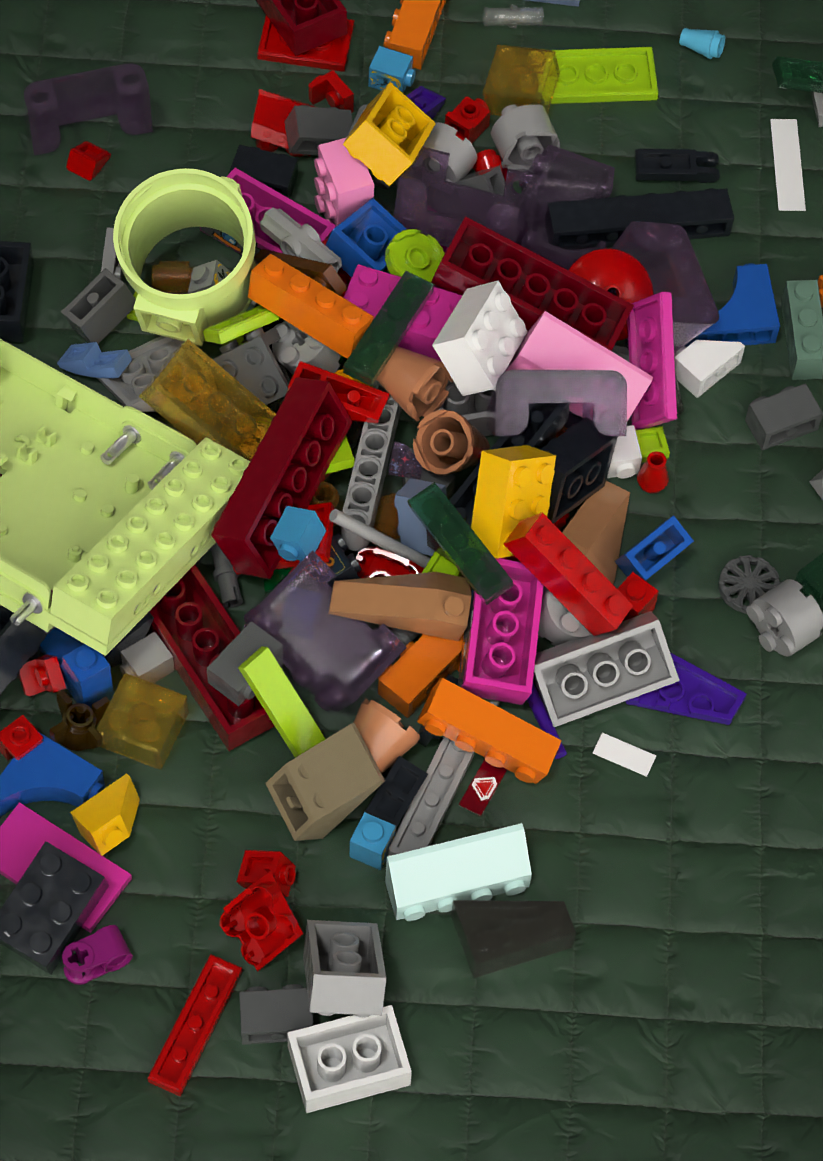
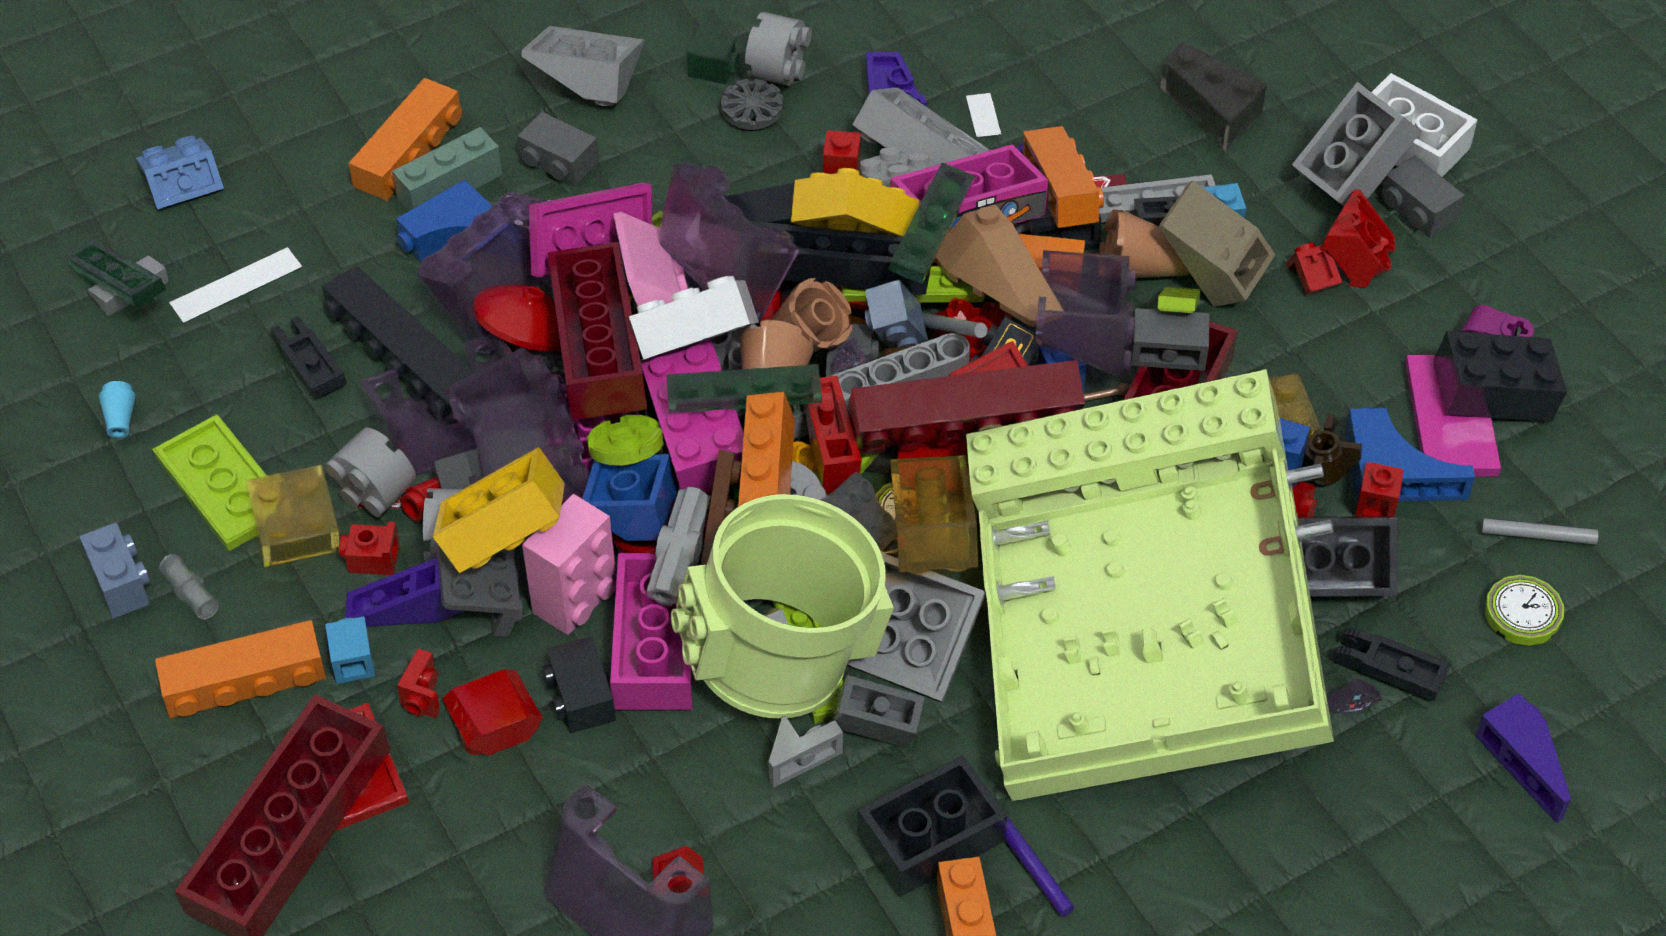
camera: 120 degrees left, 10 degrees down
medium blue slope [57,342,132,378] -> none
yellow slope [70,773,140,856] -> none
red tile [147,954,243,1096] -> none
dark azure brick [270,506,326,562] -> none
dark grey brick [284,105,353,155] -> none
light aqua slope [385,823,532,921] -> none
red brick [503,512,633,636] -> none
blue brick [615,516,694,581] -> none

